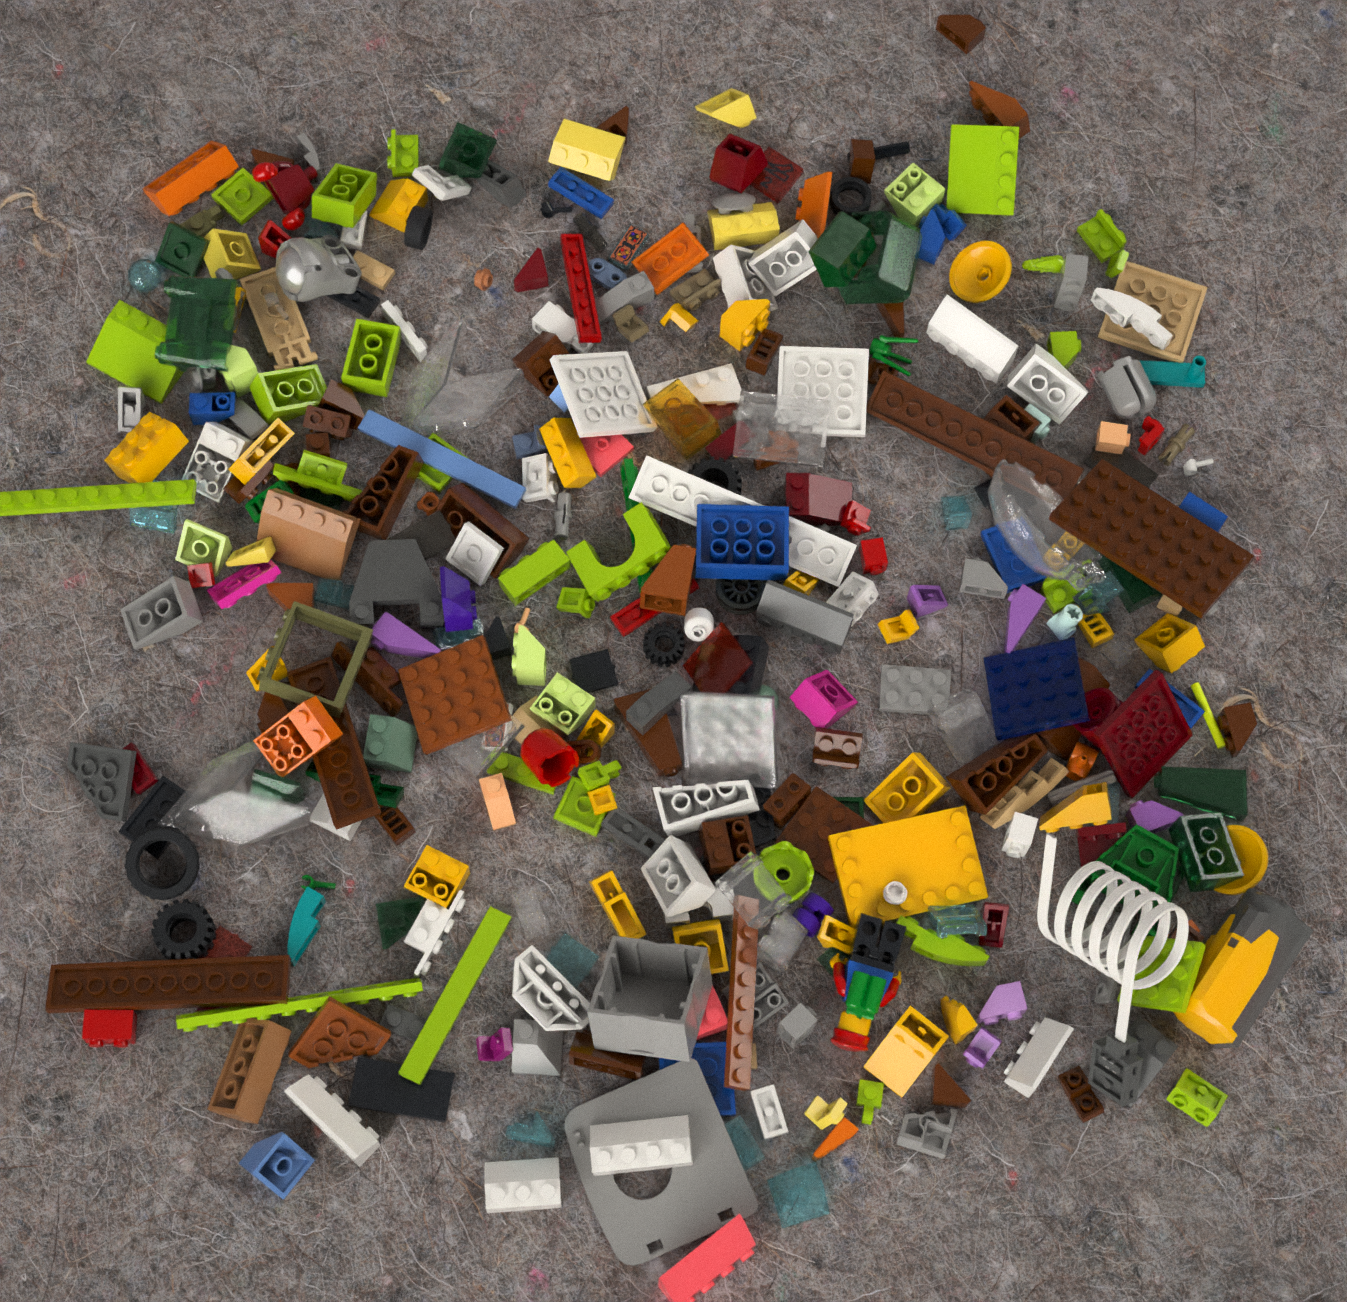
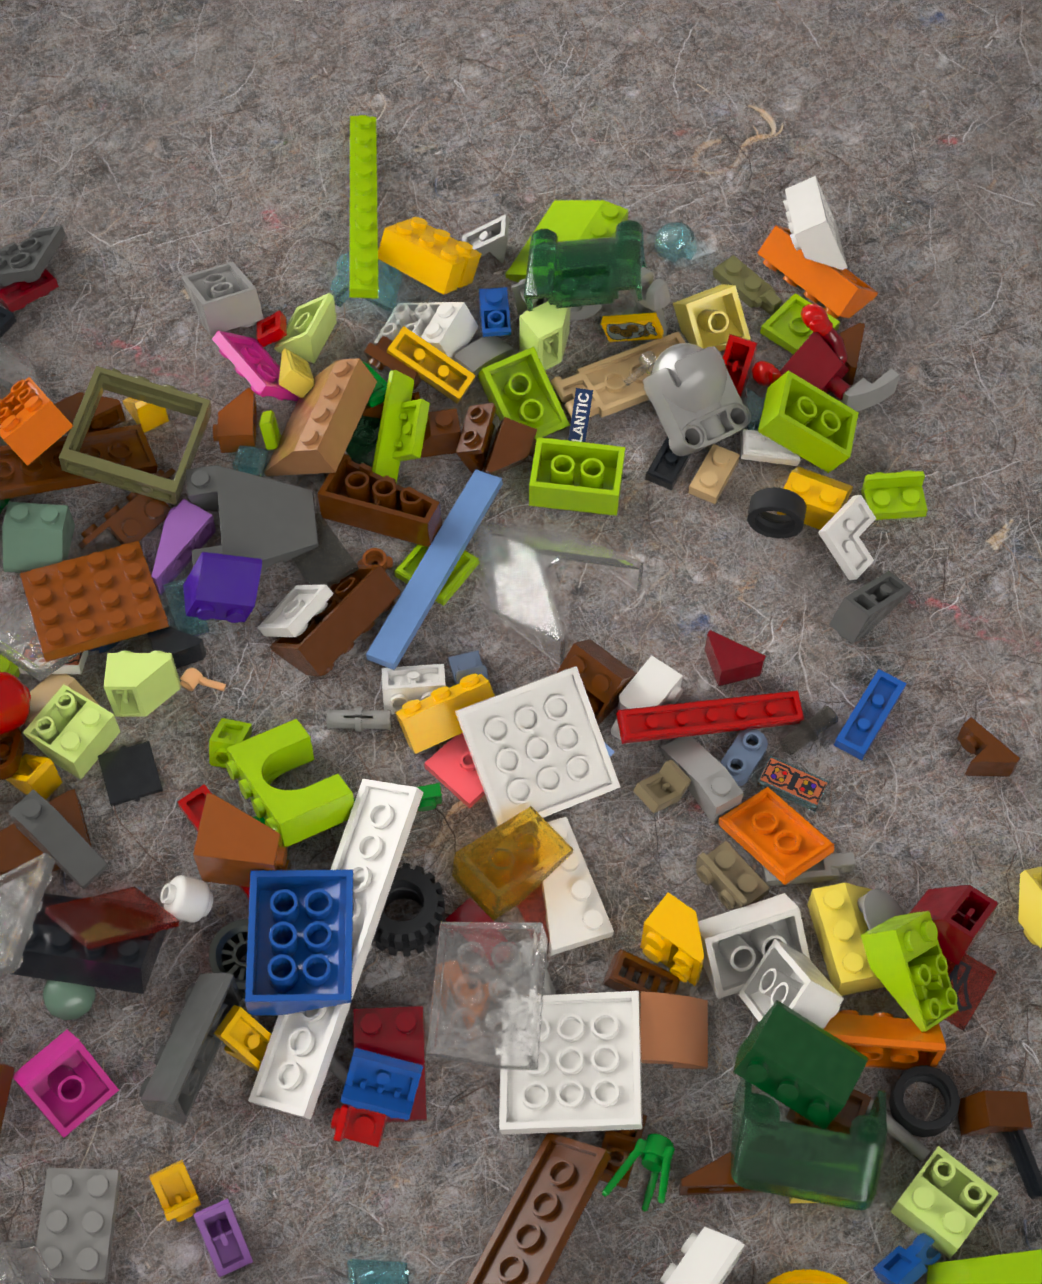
camera: 90 degrees right, 10 degrees down
dark green plate [155,221,210,281] -> none
white plate [381,300,428,363] -> none
clear green slope [438,122,497,178] -> none
nougat plate [474,268,493,291] -> none
lime brick [498,539,570,606] -> none
black hand [540,201,572,218] -> none
light yellow slope [548,119,626,181] -> none
black tyre [643,622,685,667] -> none
yellow tile [660,303,698,332] -> none
white bracket [826,571,879,627] -> none
red brick [859,537,888,575] -> none
blue slope [909,210,946,265] -> none
none -> lime tile [259,410,281,450]
none -> blue bracket [340,1048,423,1120]
none -> dark blue sticker [568,388,593,442]
none -> nougat slope [640,992,708,1069]
none -> white slope [783,176,847,270]
none -> lime slope [861,911,959,1032]

